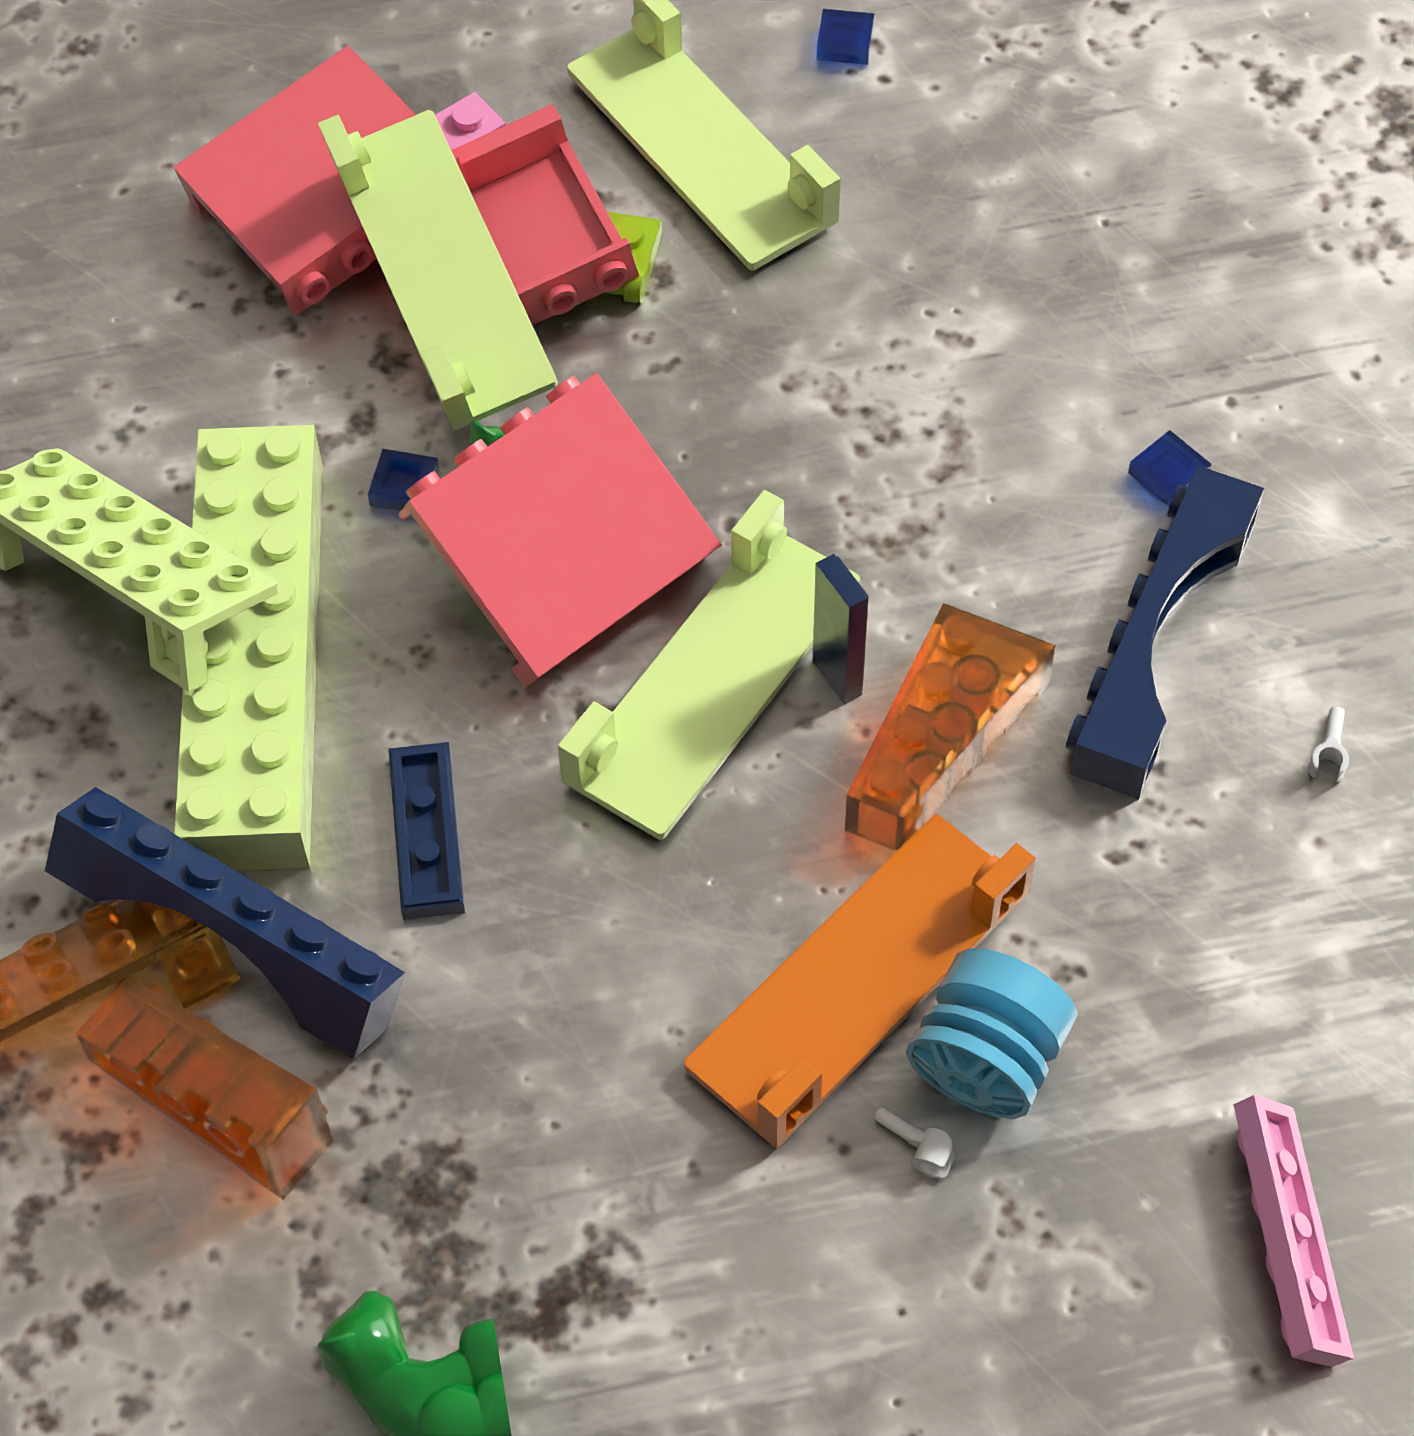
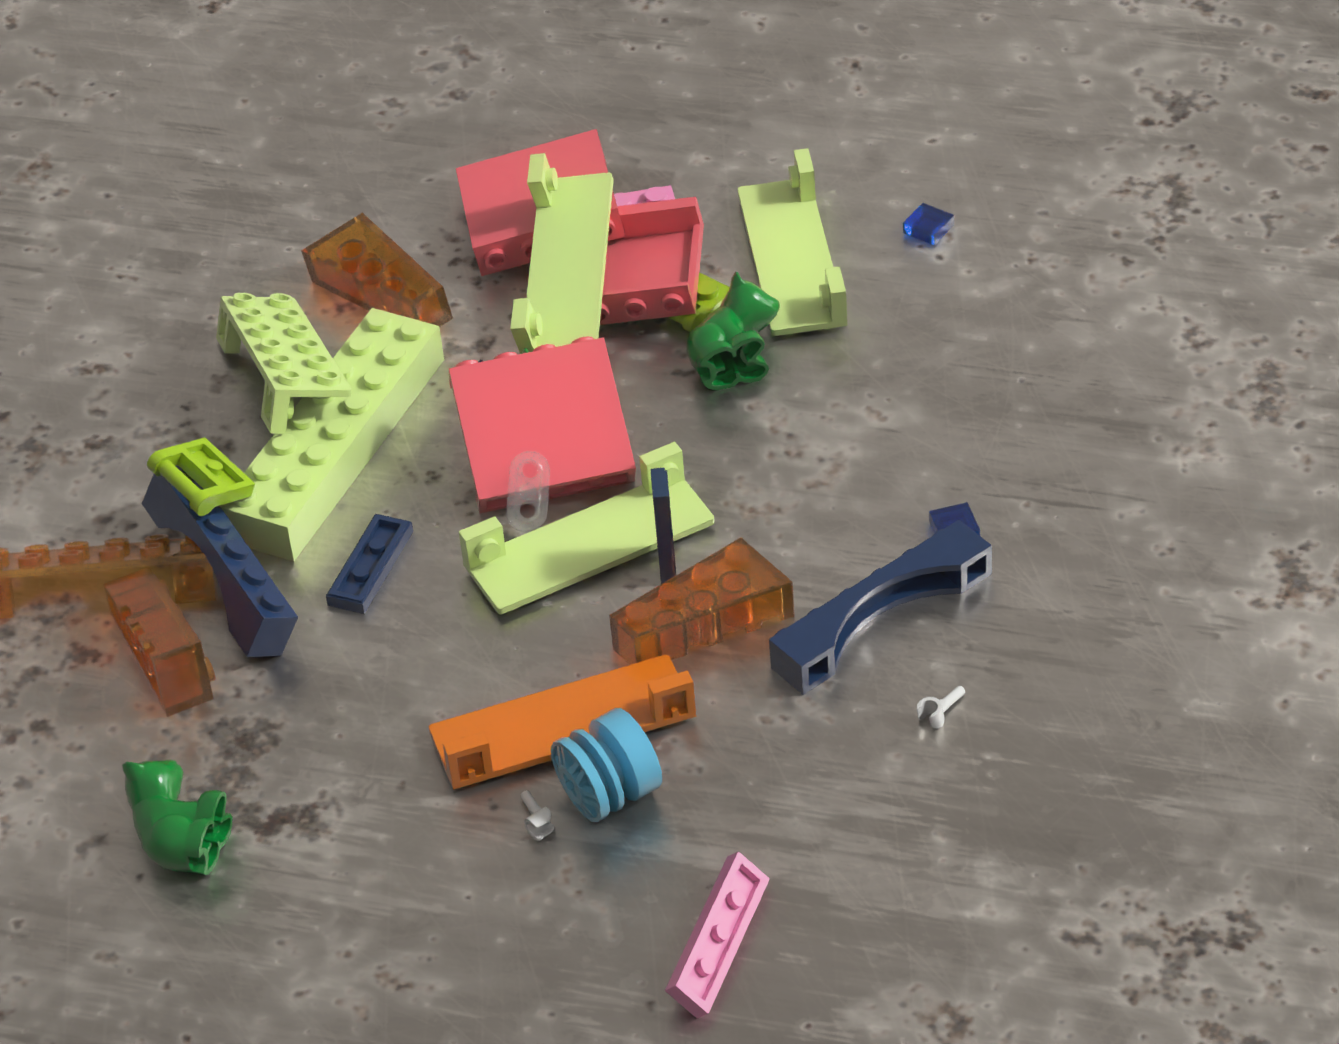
camera: 30 degrees right, 15 degrees down
none -> lime plate [147,437,255,516]
none -> clear orange wedge [301,212,453,327]
none -> clear plate [506,451,550,533]
none -> green animal [686,272,780,390]

